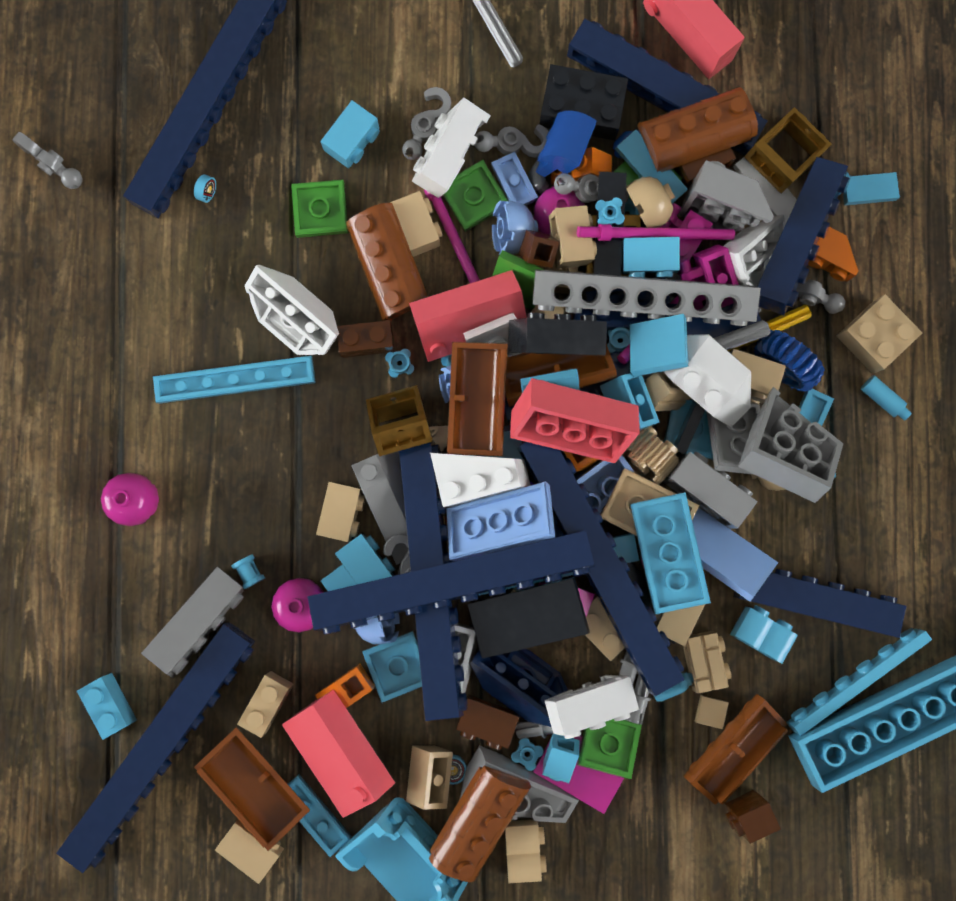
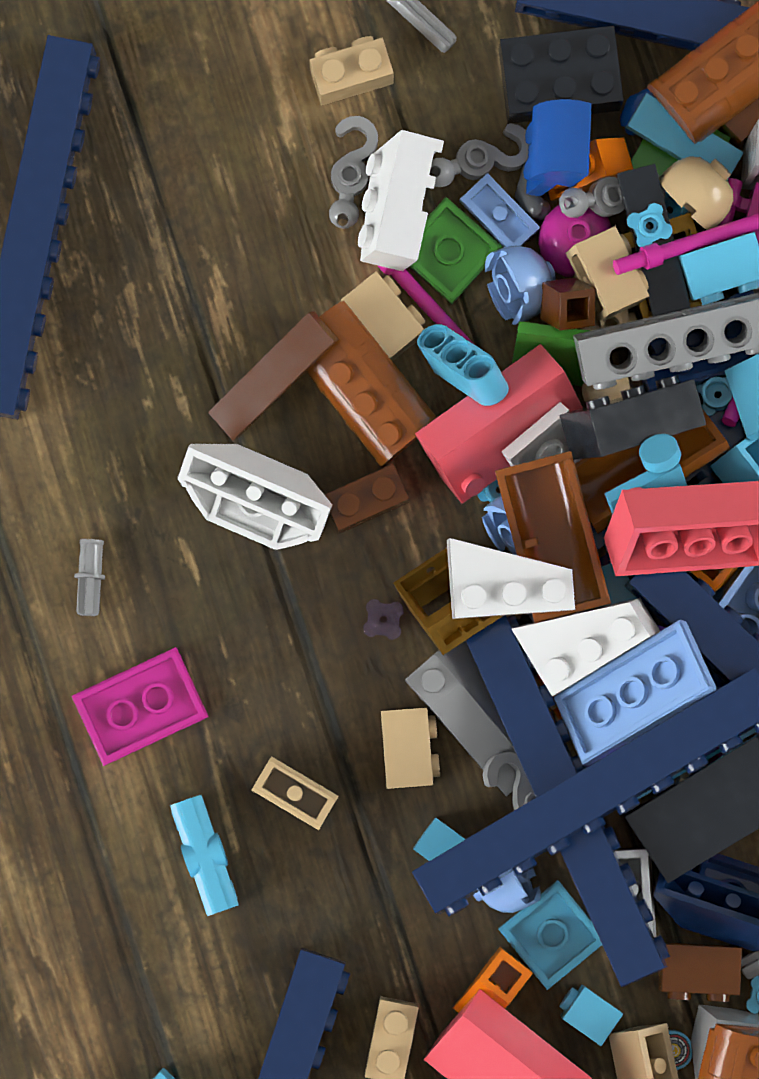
camera: 15 degrees left, 0 degrees up
dark pink cylinder [101,473,159,526] -> none
light grey wedge [141,567,244,678] -> none
medium azure tile [153,356,315,404] -> none
medium azure tile [194,174,216,203] -> none
medium azure bush [231,554,265,589] -> none
dark pink cylinder [272,578,324,633] -> none
bright green tile [291,180,348,238] -> none
medium azure brick [320,100,380,169] -> none
medium azure brick [335,534,396,584] -> none
medium azure plate [385,349,414,378] -> none
none -> dark pink tile [72,647,209,766]
none -> light grey axle [74,539,105,616]
none -> medium azure piece [170,795,239,916]
none -> reddish brown tile [208,310,339,441]
none -> tan brick [252,756,339,830]
none -> tan brick [309,36,394,106]
none -> clear purple plate [363,599,404,640]
none -> medium azure beam [417,324,509,406]
none -> white wedge [447,538,575,619]
none -> medium azure brick [559,984,623,1046]
none -> medium azure tile [639,434,681,473]

